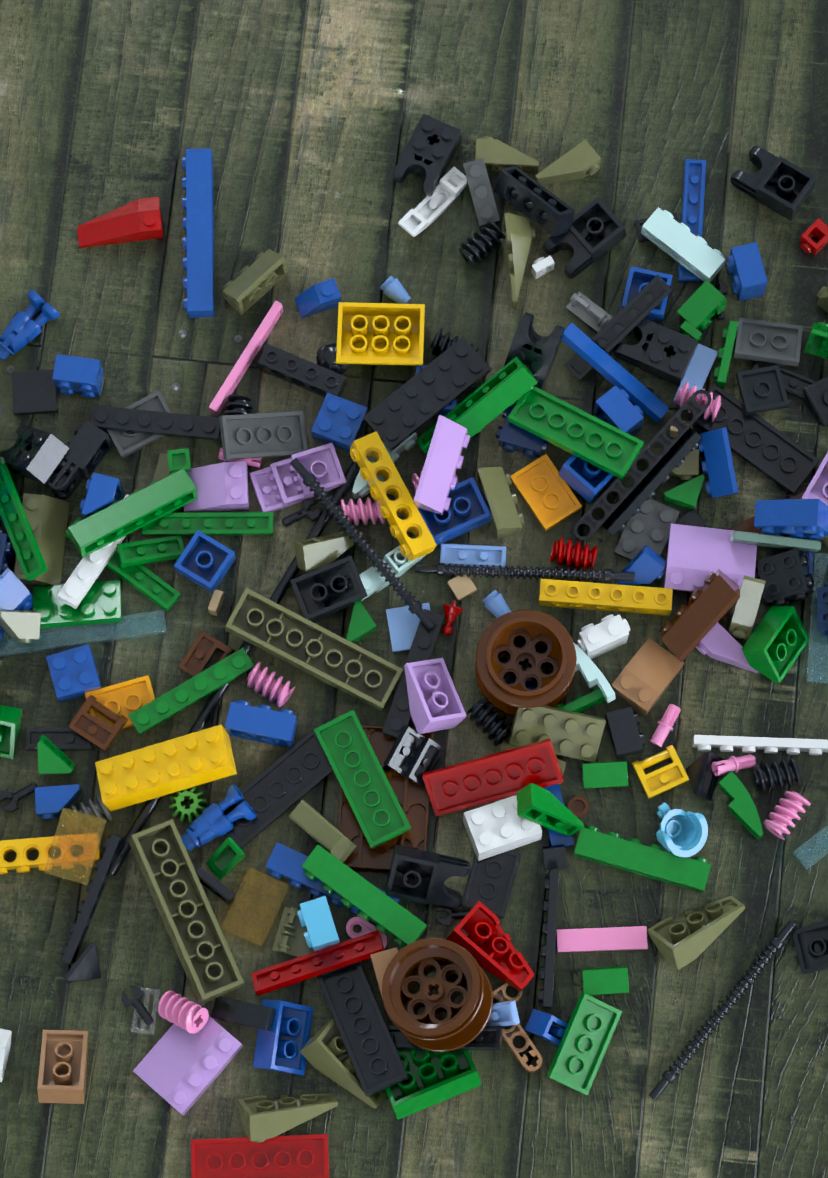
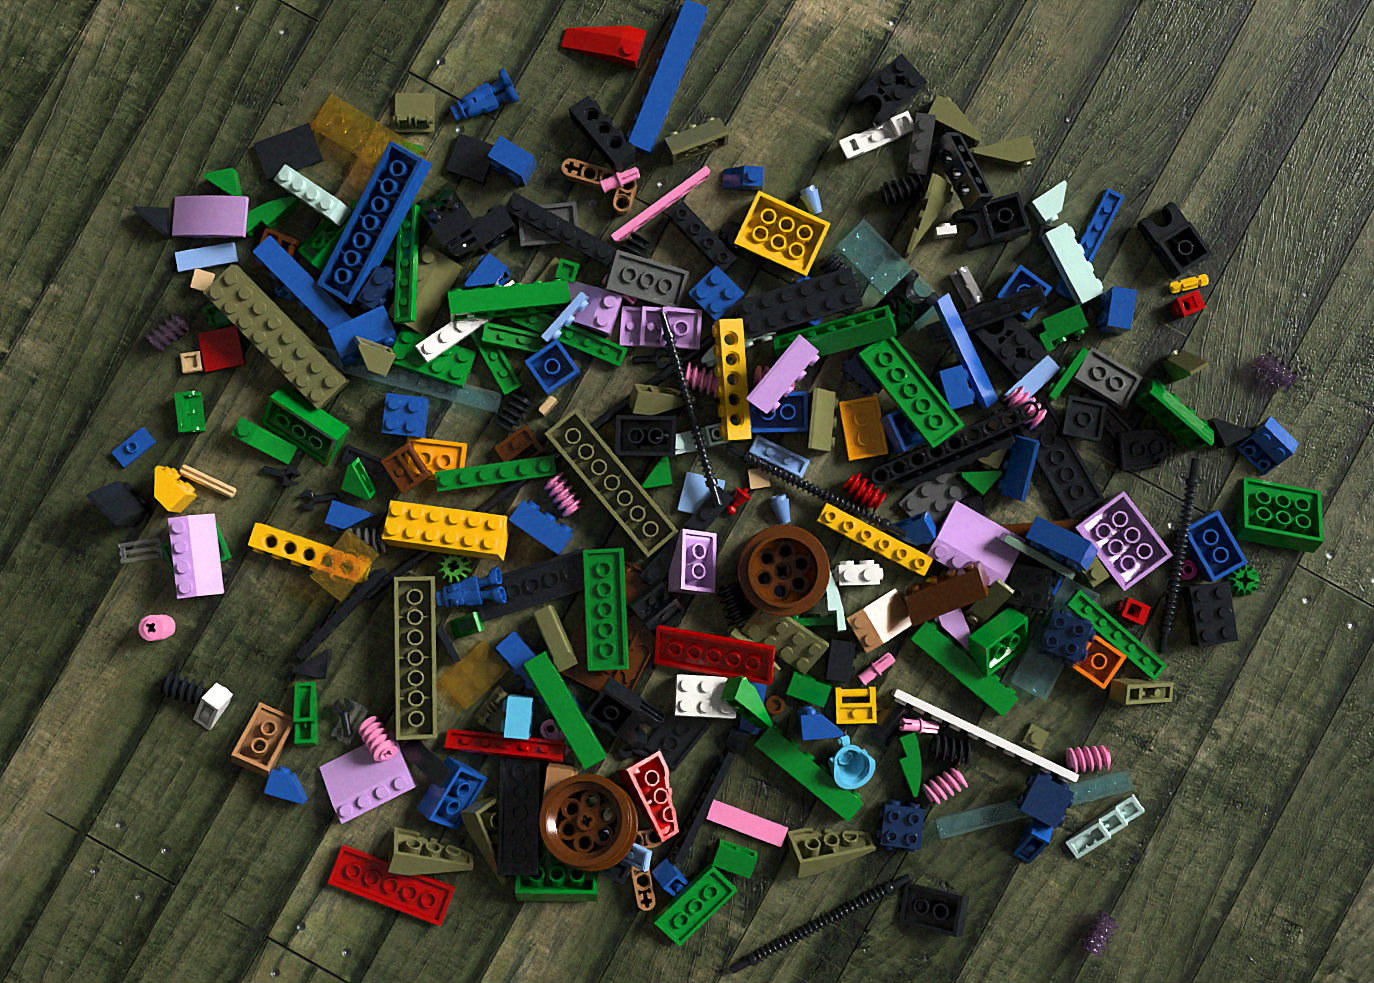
camera: 10 degrees right, 10 degrees up
none -> blue slope [264,766,308,804]
none -> green slope [293,682,318,747]
none -> black piece [492,389,534,433]
none -> light blue plate [541,292,589,342]
none -> medium nougat beam [562,158,637,216]
none -> black brick [569,96,636,173]
none -> bright pink axle [600,167,640,193]
none -> blue slope [796,706,844,740]
none -> clear light blue plate [836,219,941,331]
none -> dark blue brick [875,799,925,852]
none -> green brick [908,620,1019,717]
none -> light aqua slope [1028,180,1067,224]
none -> yellow axle [1169,274,1209,294]

